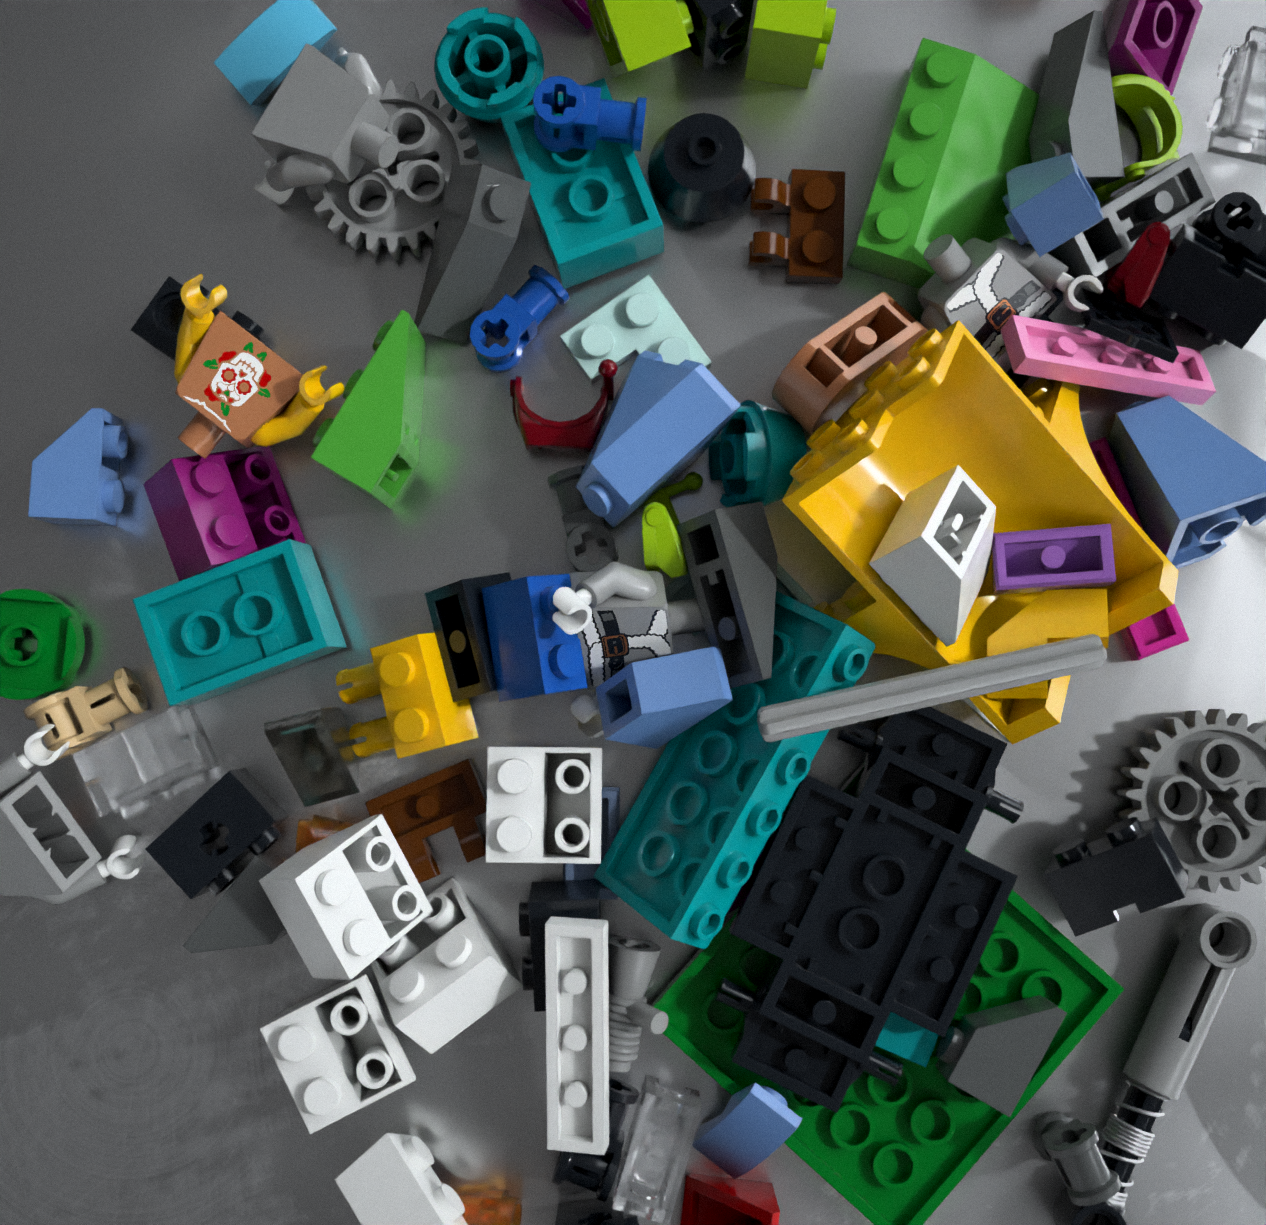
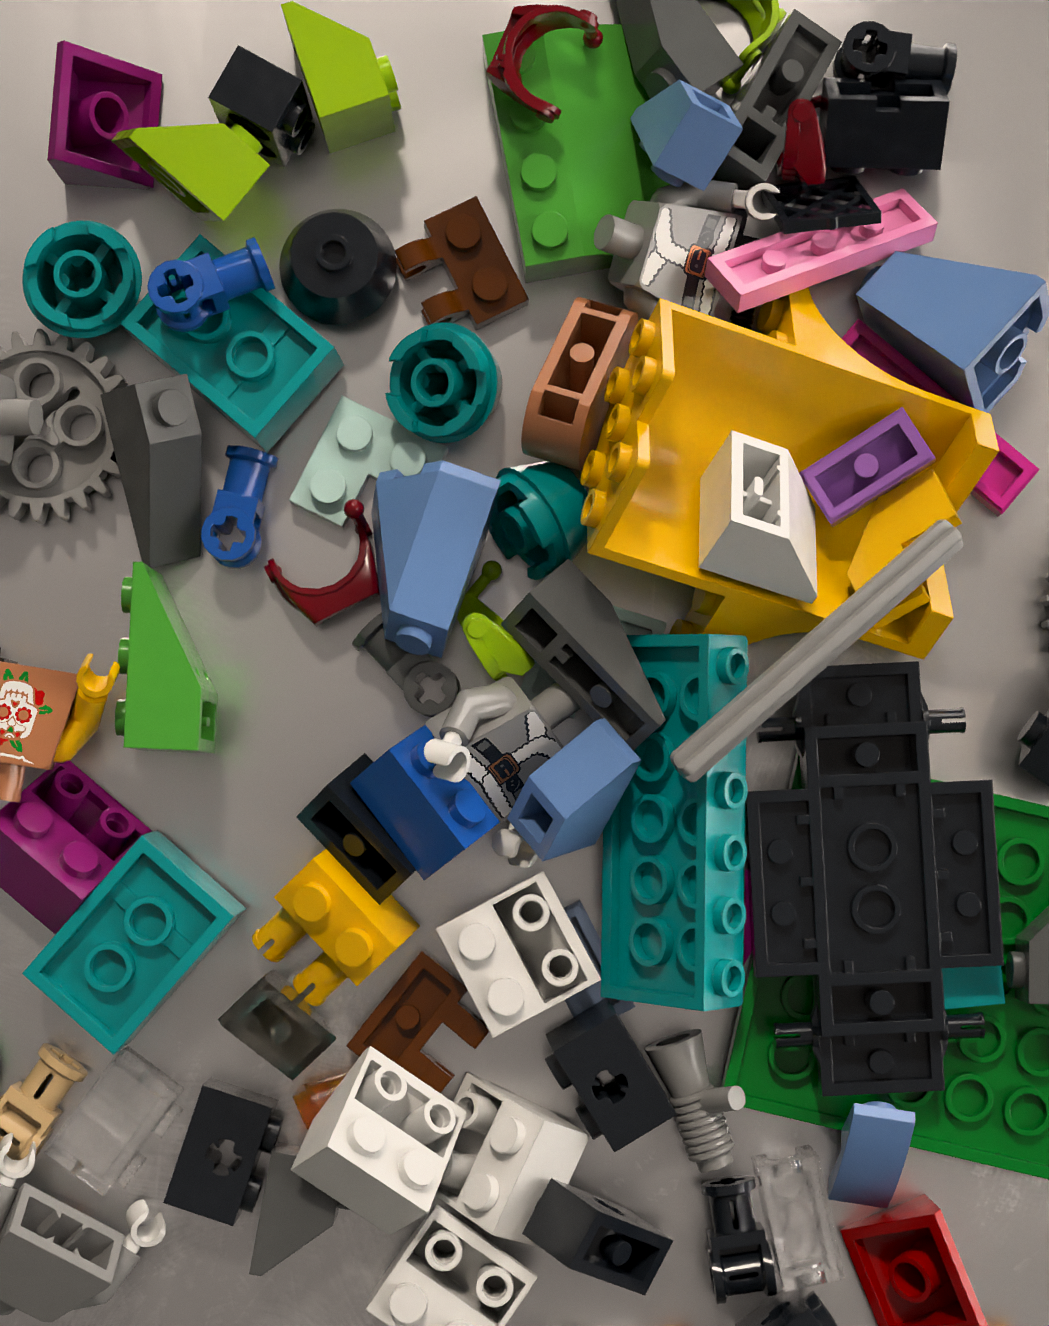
camera: 35 degrees left, 0 degrees up
white plate [545,916,609,1155] -> none
none -> teal cone [385,322,502,443]
none -> dark red helmet [486,4,603,123]
none -> black brick [522,1178,674,1296]

